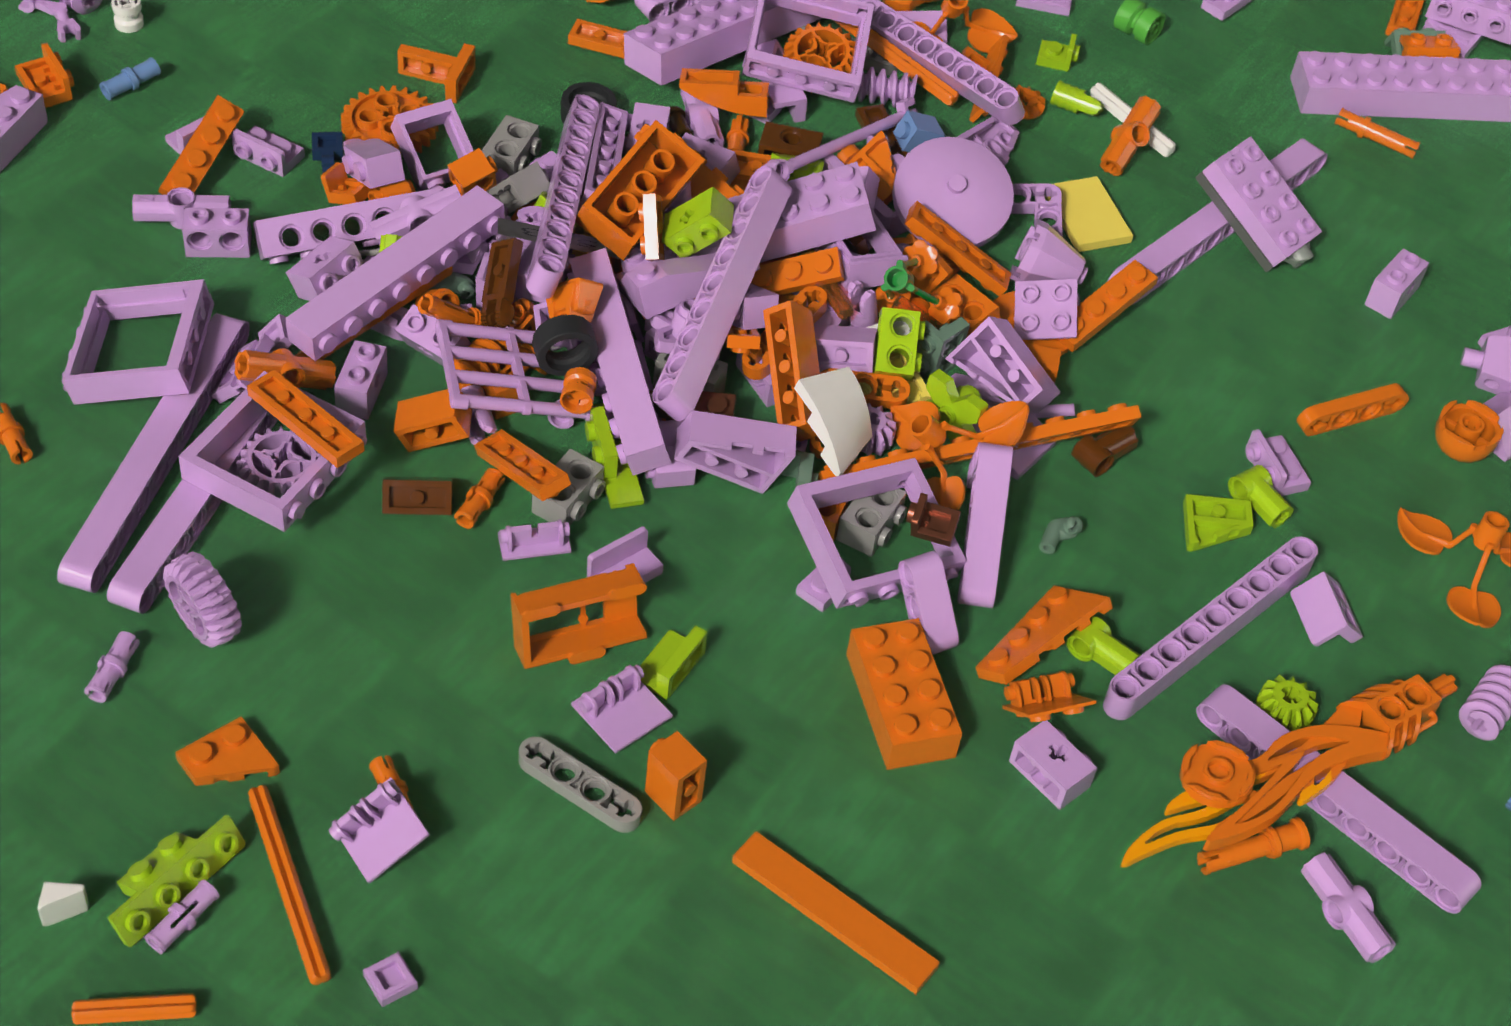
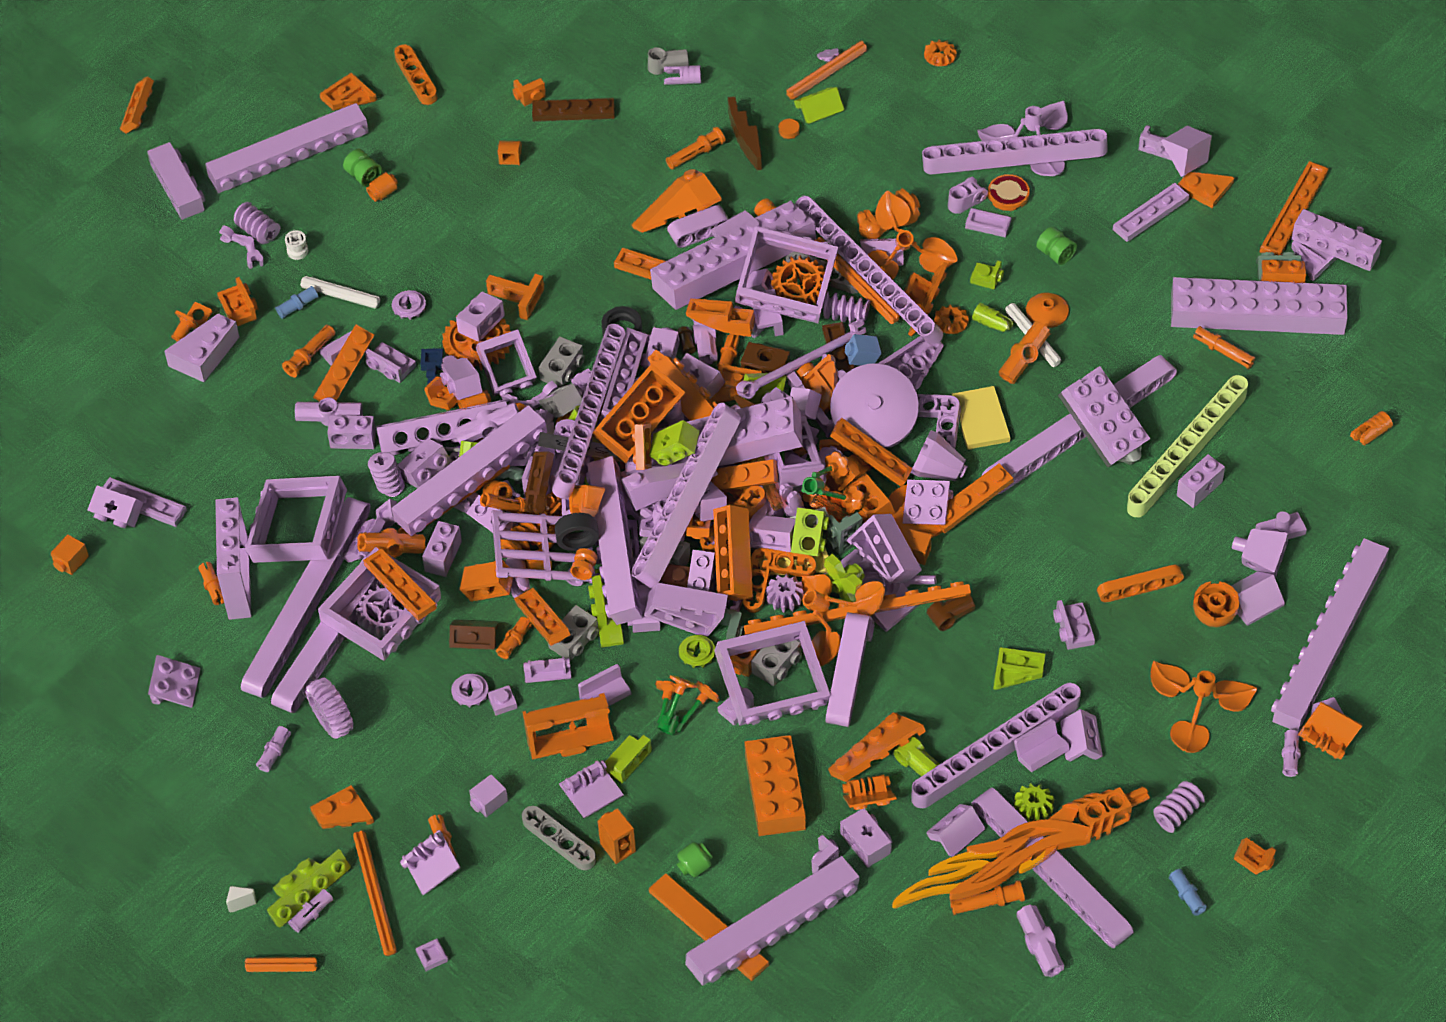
camera: 15 degrees right, 5 degrees up
orange brick [447,148,498,195] -> none
white slope [794,367,872,476] -> none
lavender beam [898,551,959,655] -> none
copper bracket [906,493,961,547] -> none
sand green arm [1039,516,1083,554] -> none
orange tile [1179,740,1256,809] -> none
lime piece [1228,465,1294,529] -> none
none -> lavender window [216,497,251,620]
none -> orange pin [282,325,336,377]
none -> white axle [301,276,380,309]
none -> lavender piece [368,452,405,497]
none -> lavender gear [392,290,426,320]
none -> lavender gear [451,674,489,708]
none -> lavender brick [456,292,505,342]
none -> lavender brick [469,775,508,817]
none -> lavender plate [487,686,517,715]
none -> plant [655,675,719,736]
none -> bright green head [676,842,713,878]
none -> lime gear [679,635,715,669]
none -> lavender brick [686,856,859,986]
none -> lavender brick [687,550,717,593]
none -> lavender bracket [812,835,839,874]
none -> lavender panel [926,804,985,857]
none -> lavender panel [1014,719,1070,772]
none -> orange dish [1026,293,1069,328]
none -> yellowish green beam [1127,375,1248,518]

